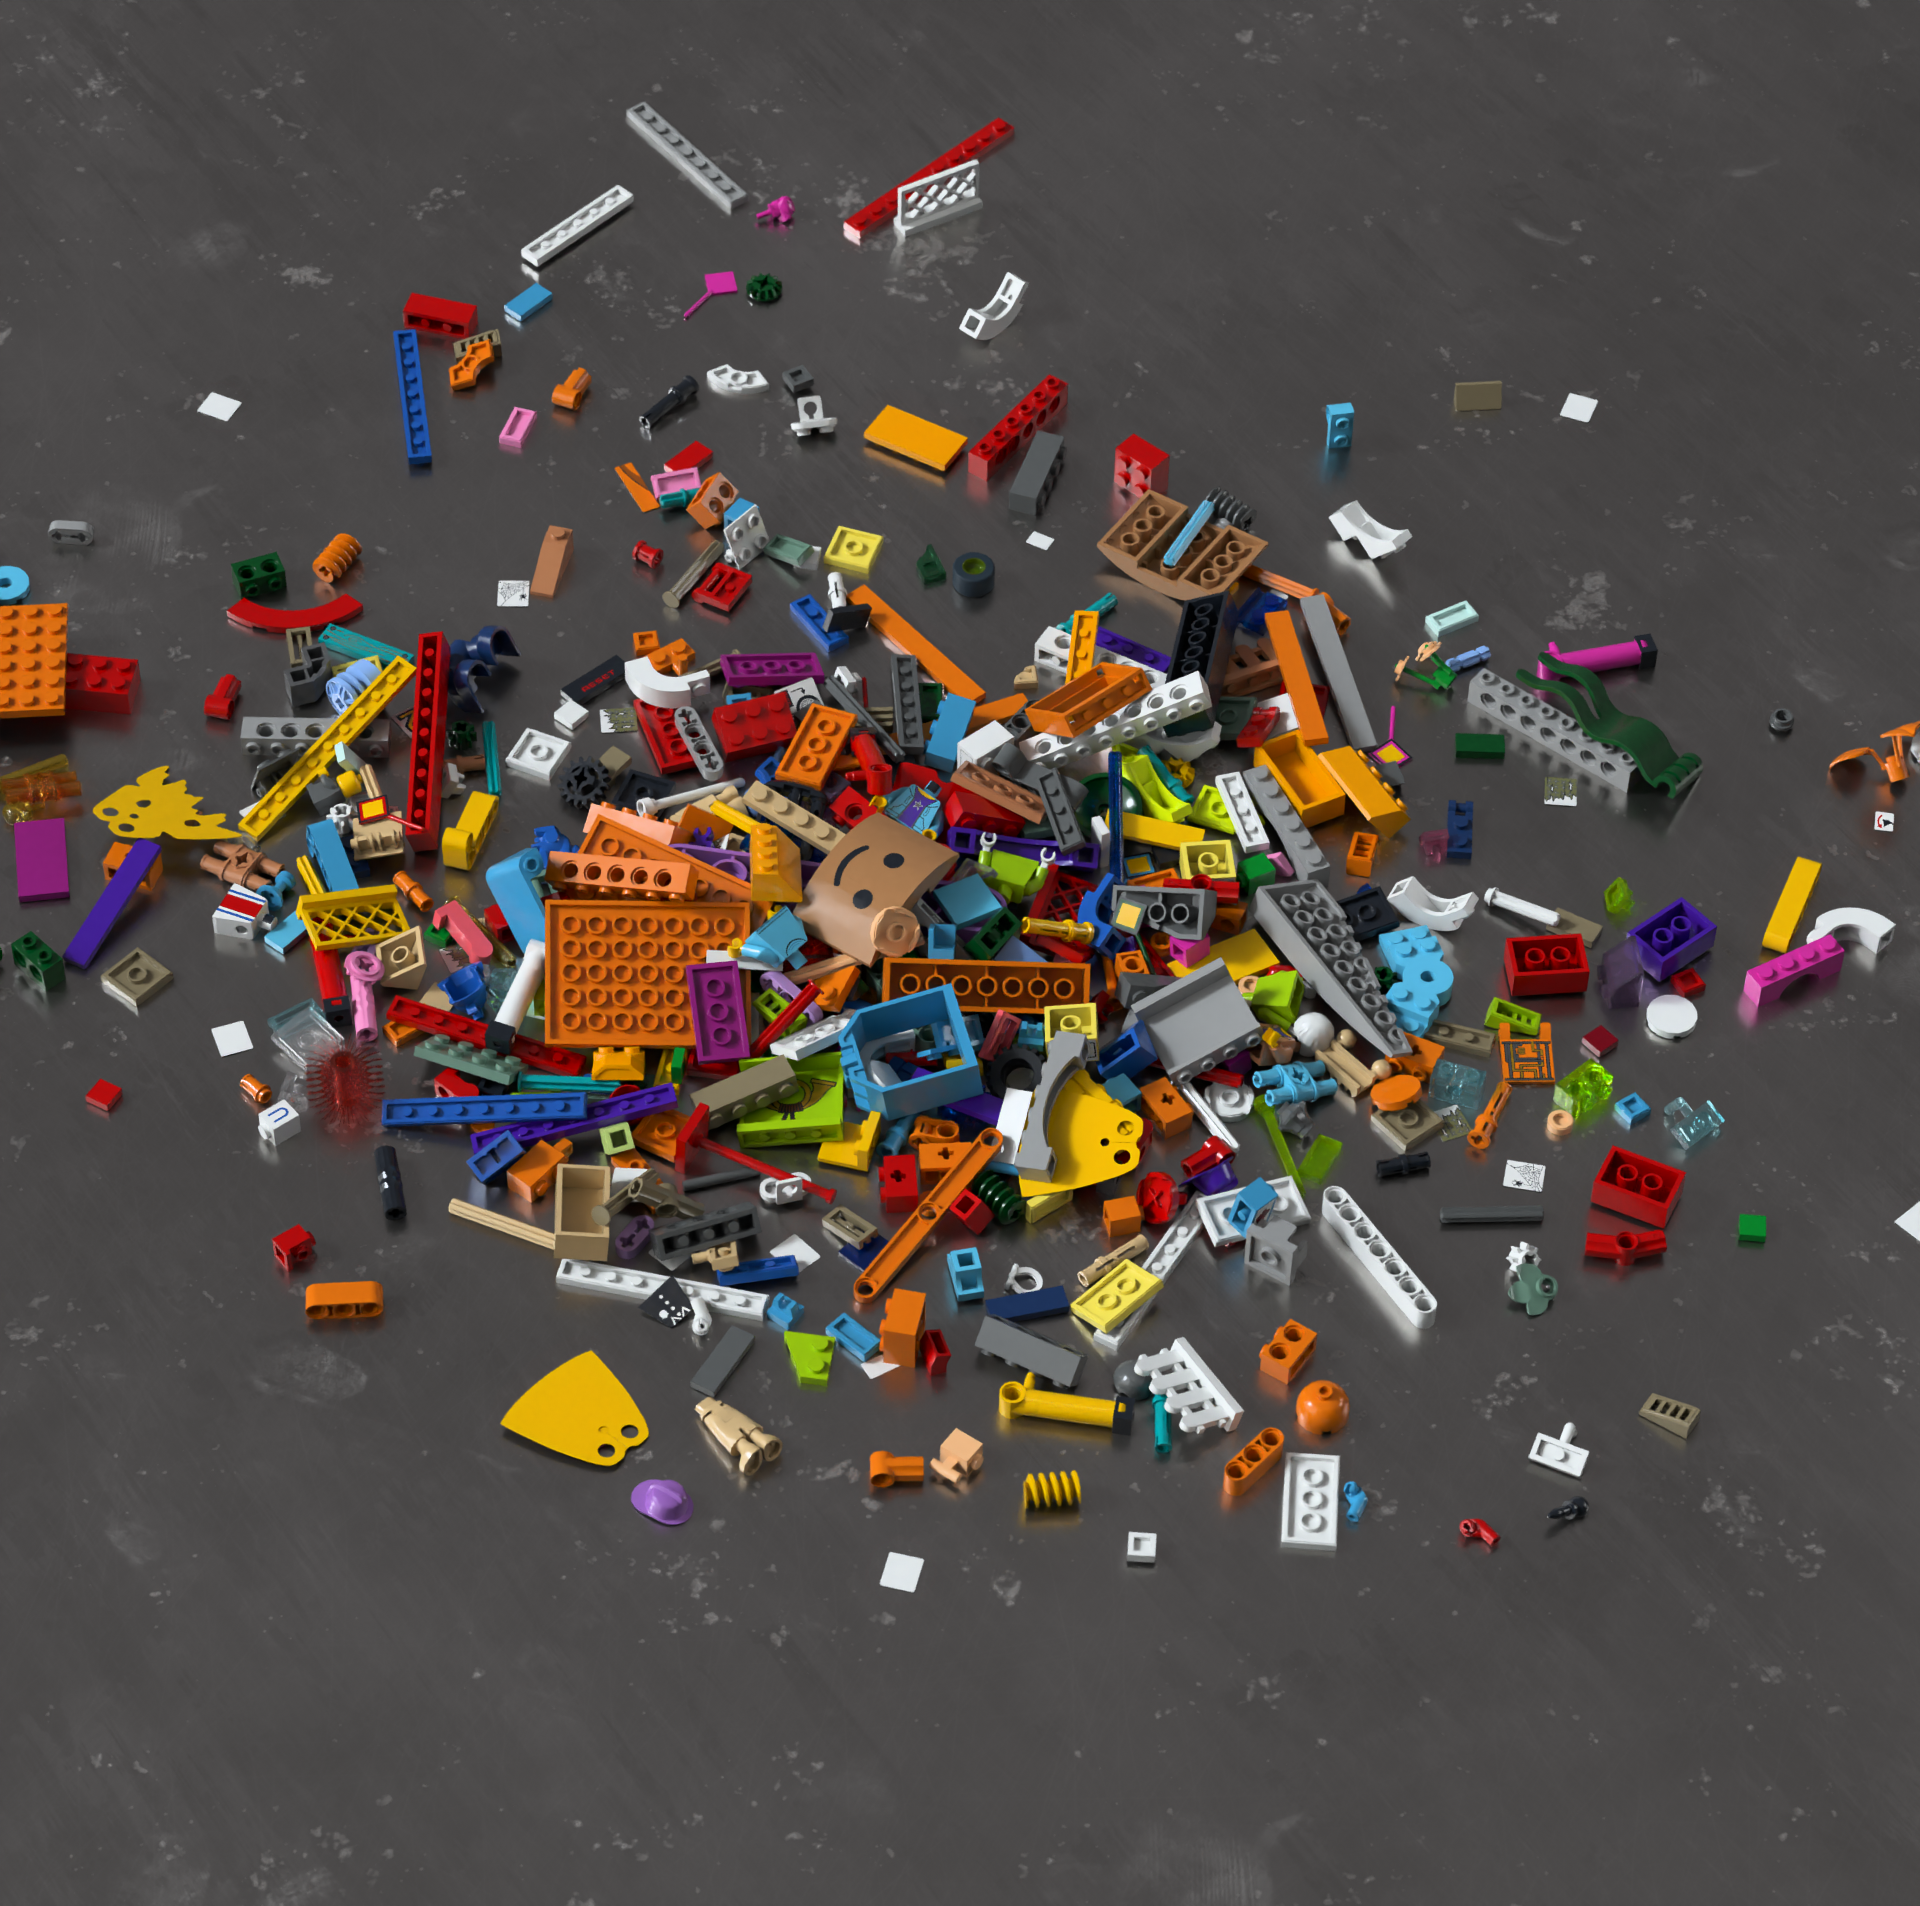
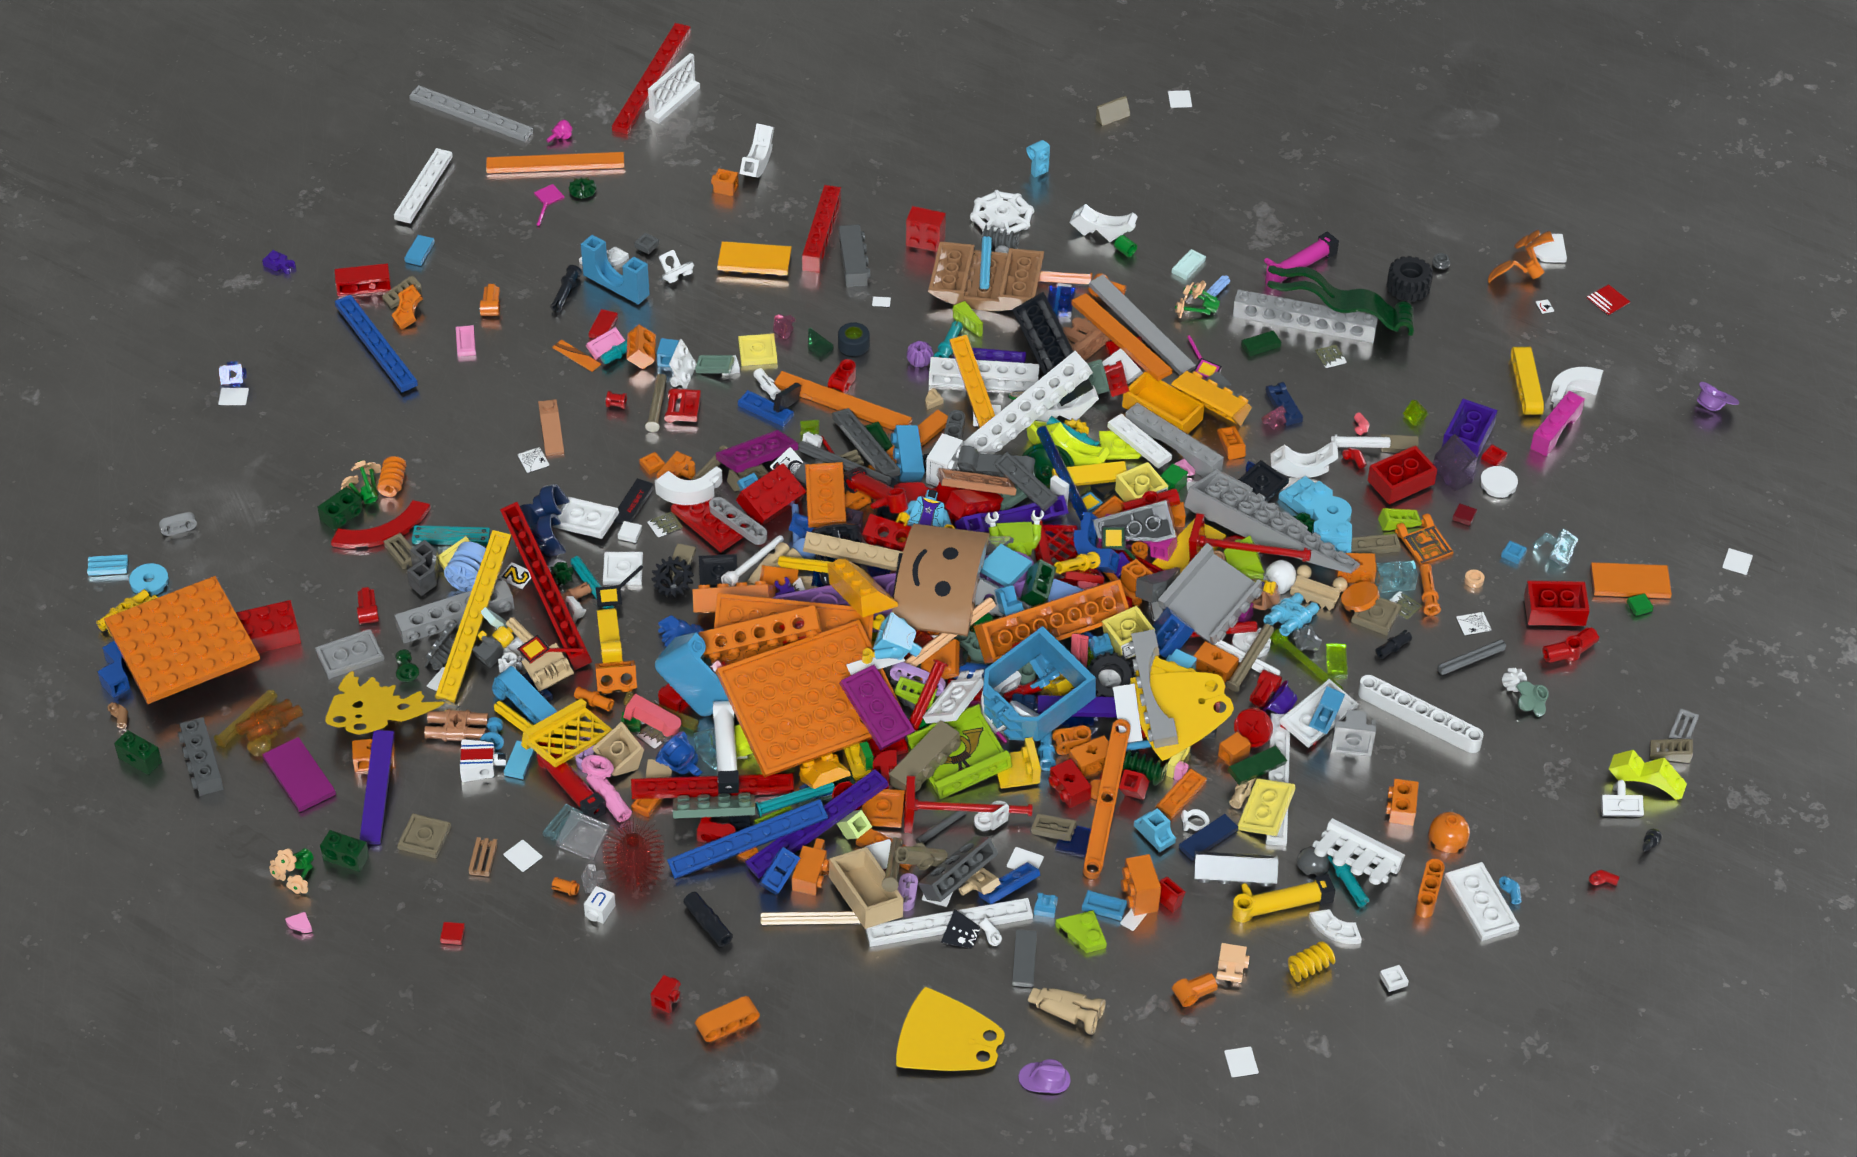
camera: 25 degrees left, 0 degrees up
light nougat tile [870,906,921,958] -> none
orange window [1025,662,1152,738] -> none
clear neon green brick [1553,1058,1613,1119] -> none
none -> clear blue brick [219,361,247,388]
none -> dark purple plate [262,250,296,274]
none -> light grey tile [315,629,384,679]
none -> plant [341,460,381,504]
none -> dark green piece [395,649,419,682]
none -> medium nougat tile [468,837,498,877]
none -> orange tile [486,152,624,173]
none -> white tile [552,497,619,539]
none -> dark azure arch [581,235,650,305]
none -> orange brick [595,660,637,694]
none -> piece [596,565,643,607]
none -> orange brick [711,168,739,196]
none -> clear pink tile [773,314,795,339]
none -> clear neon green tile [800,420,819,435]
none -> red piece [828,359,856,394]
none -> red brick [873,750,897,789]
none -> medium lavender piece [906,340,933,368]
none -> lime slope [953,301,983,337]
none -> white plate [970,190,1034,235]
none -> green beam [1114,235,1137,257]
none -> orange tile [1155,768,1207,820]
none -> bright pink tile [1174,761,1189,781]
none -> red tile [1189,513,1312,562]
none -> dark tan axle [1225,624,1274,692]
none -> dark green tile [1228,745,1287,785]
none -> white tile [1309,909,1362,944]
none -> red arm [1342,448,1367,469]
none -> coral arm [1354,413,1370,436]
none -> black tyre [1386,256,1433,302]
none -> orange tile [1590,562,1672,599]
none -> neon yellow arch [1609,750,1687,800]
none -> light grey tile [1668,708,1699,739]

